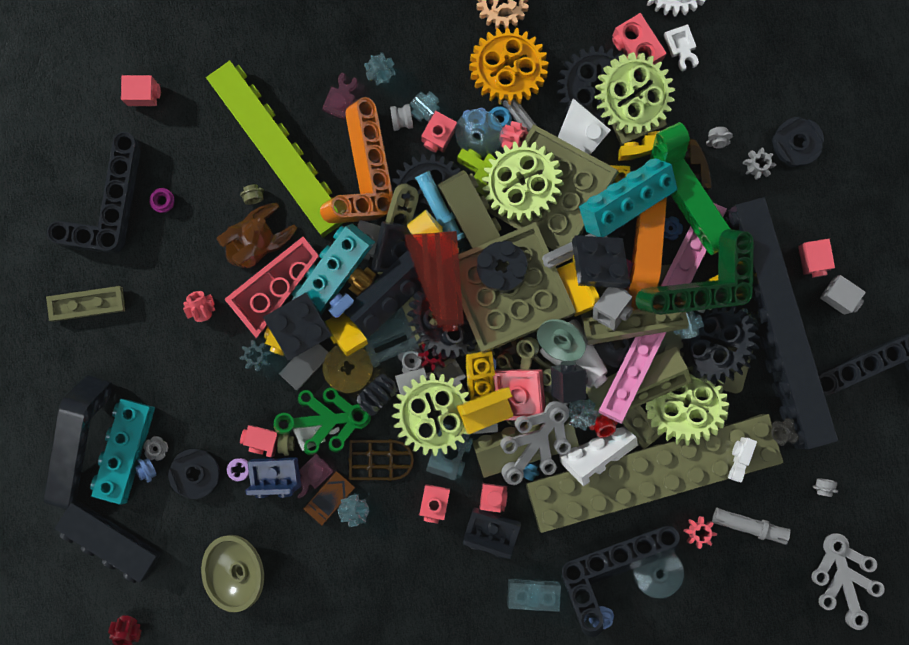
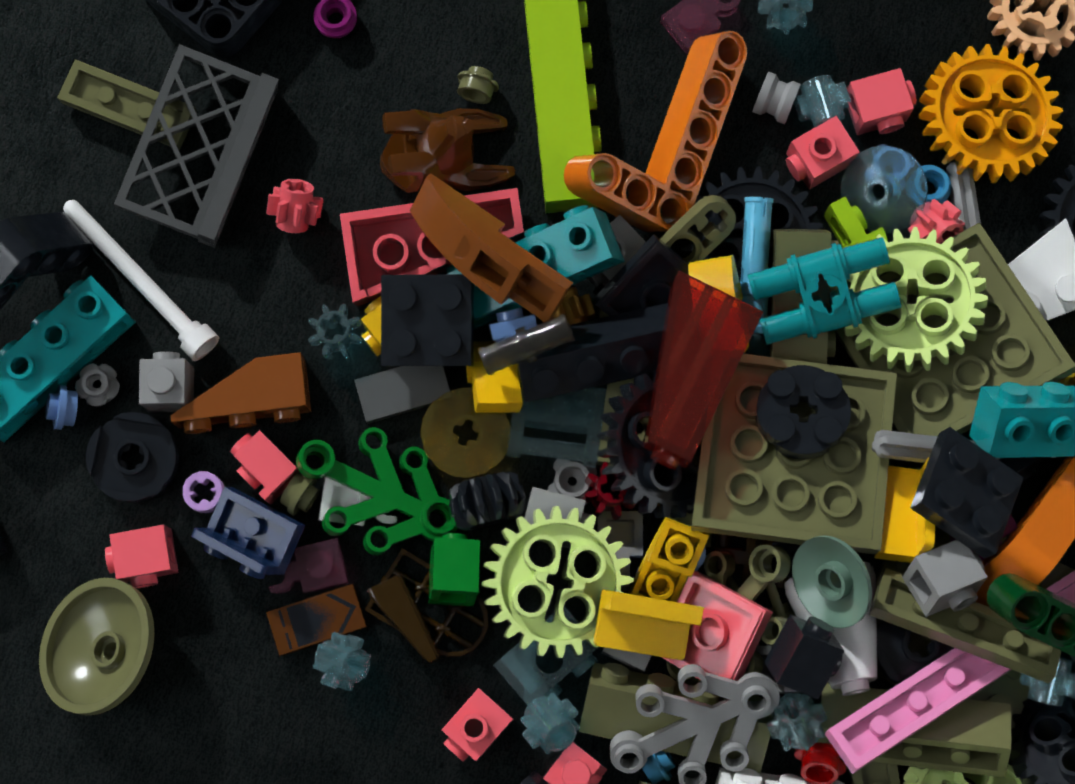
camera: 35 degrees right, 5 degrees down
none -> white piece [63,200,219,361]
none -> coral brick [105,524,179,588]
none -> dark grey fence [114,44,279,248]
none -> light grey brick [139,352,194,412]
none -> dark orange slope [171,352,311,434]
none -> dark brown slope [367,575,441,664]
none -> dark orange slope [410,173,573,323]
none -> green brick [428,533,480,607]
none -> clear smoke pin [478,314,575,375]
none -> clear light blue gear [520,693,580,754]
none -> teal pin [748,237,902,345]
none -> coral brick [844,68,917,135]

